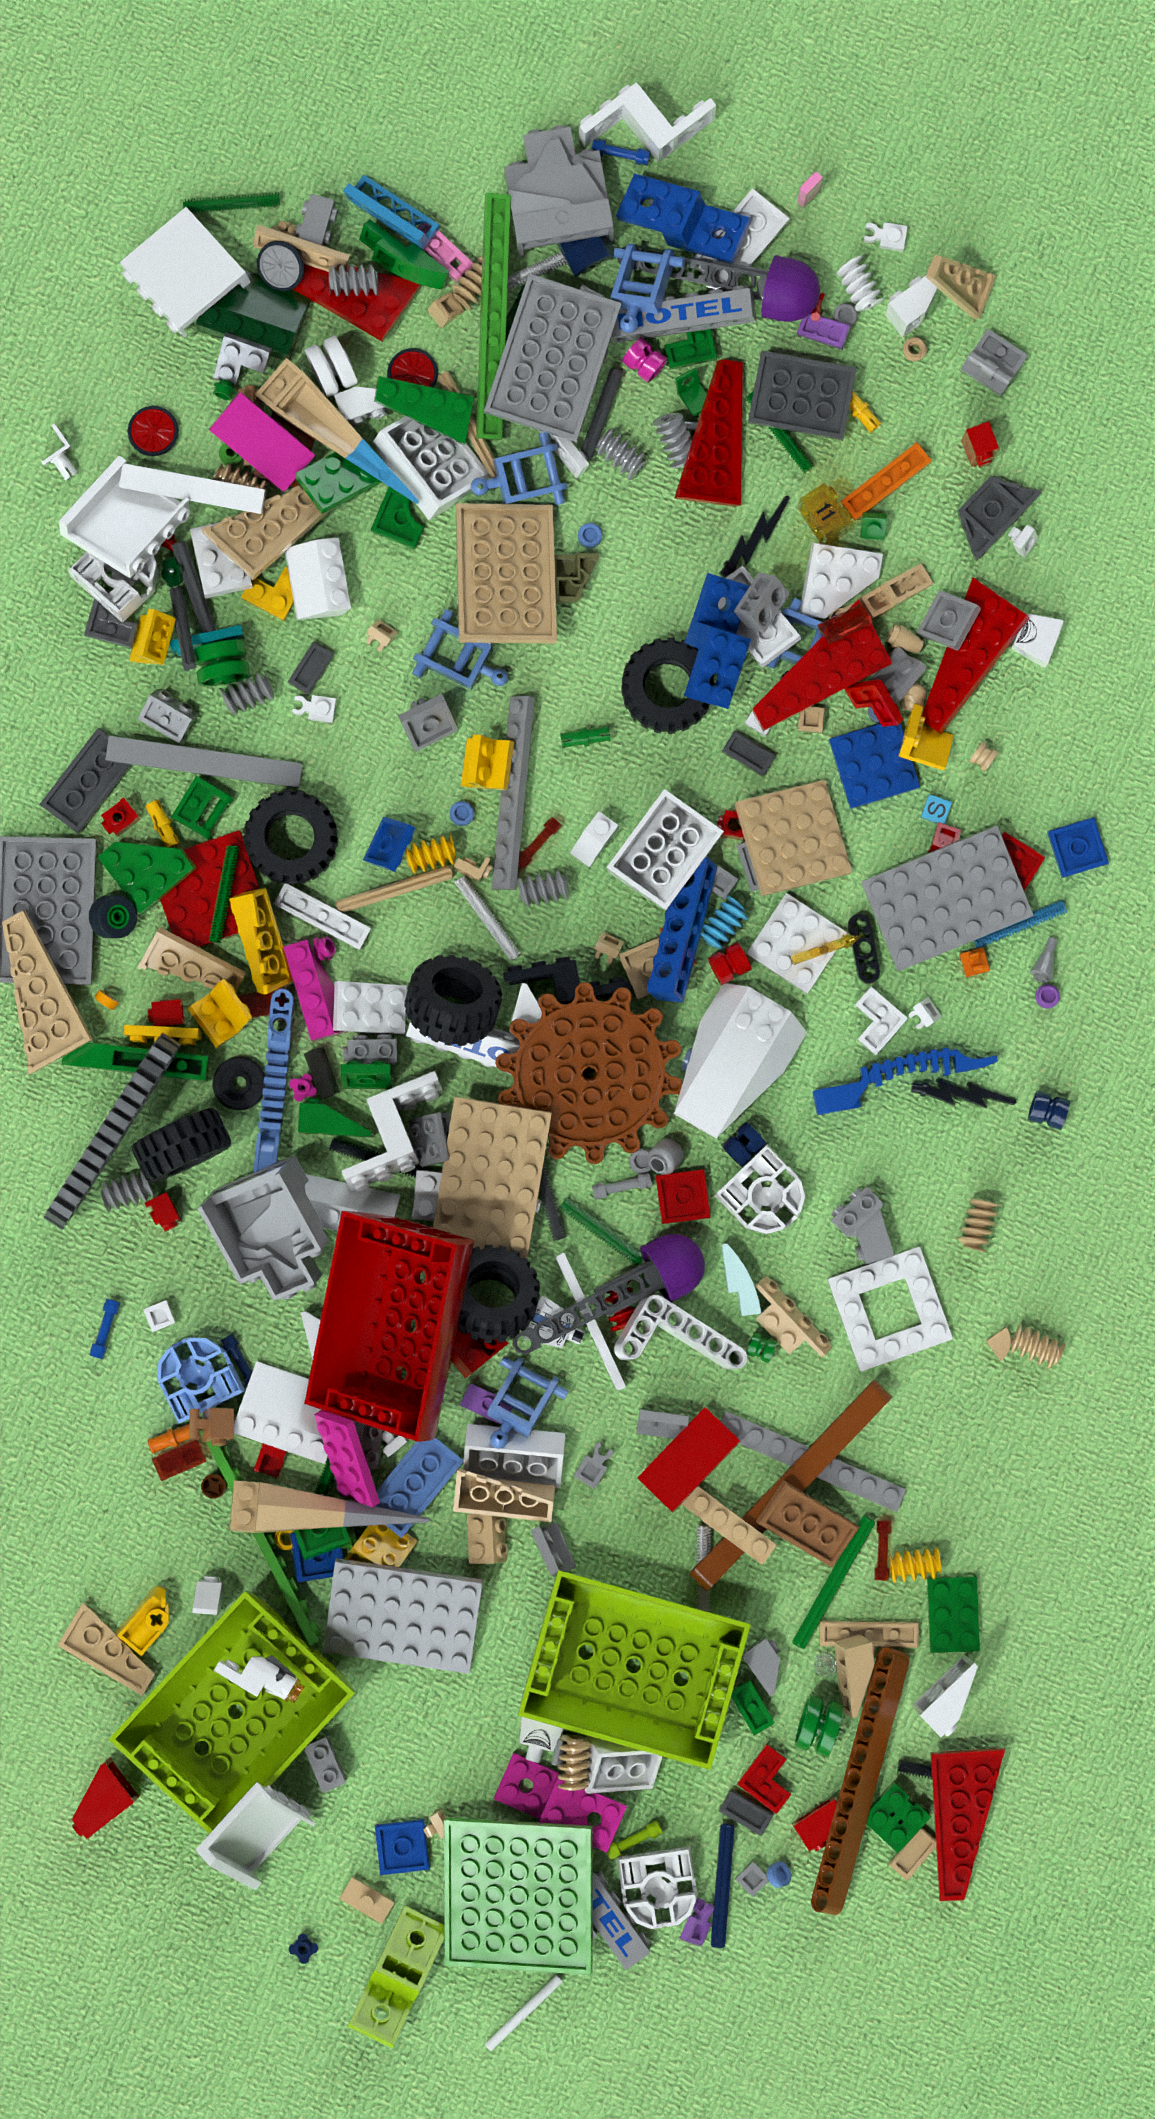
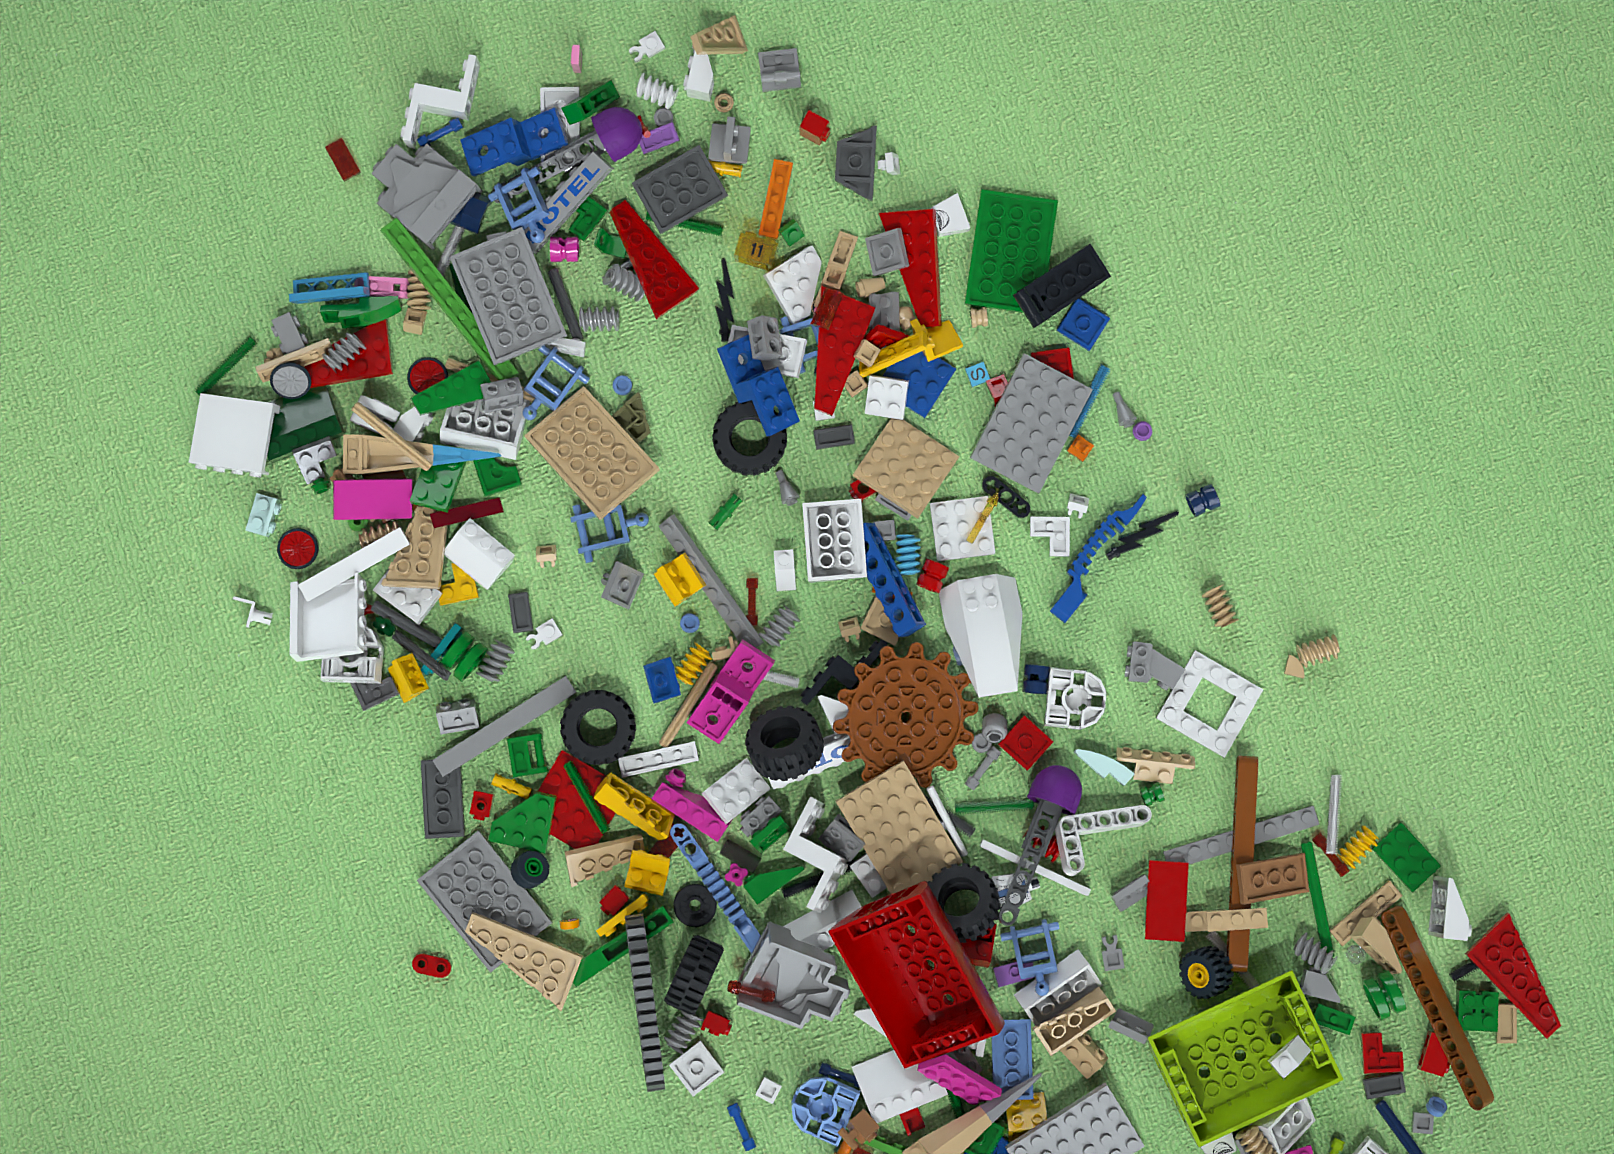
camera: 35 degrees left, 0 degrees up
none -> light aqua bracket [246,493,282,537]
none -> clear red plate [325,138,361,182]
none -> tan axle [352,402,432,471]
none -> dark red sticker [430,497,504,528]
none -> light grey bracket [481,377,523,413]
none -> green slope [561,80,620,125]
none -> white plate [669,1040,724,1096]
none -> dark pink bracket [687,639,775,744]
none -> light grey bracket [708,117,751,164]
none -> clear red bar [727,980,775,1002]
none -> light grey cone [775,470,800,506]
none -> tan tile [853,340,880,367]
none -> yellow tile [859,330,927,378]
none -> white plate [865,375,909,420]
none -> white bar [926,786,968,857]
none -> green plate [964,189,1058,313]
none -> black hinge [1013,244,1111,328]
none -> black wheel [1179,946,1234,1000]
none -> white slope [1268,1035,1311,1078]
none -> light grey piece [1293,932,1338,974]
none -> white axle [1326,775,1342,854]

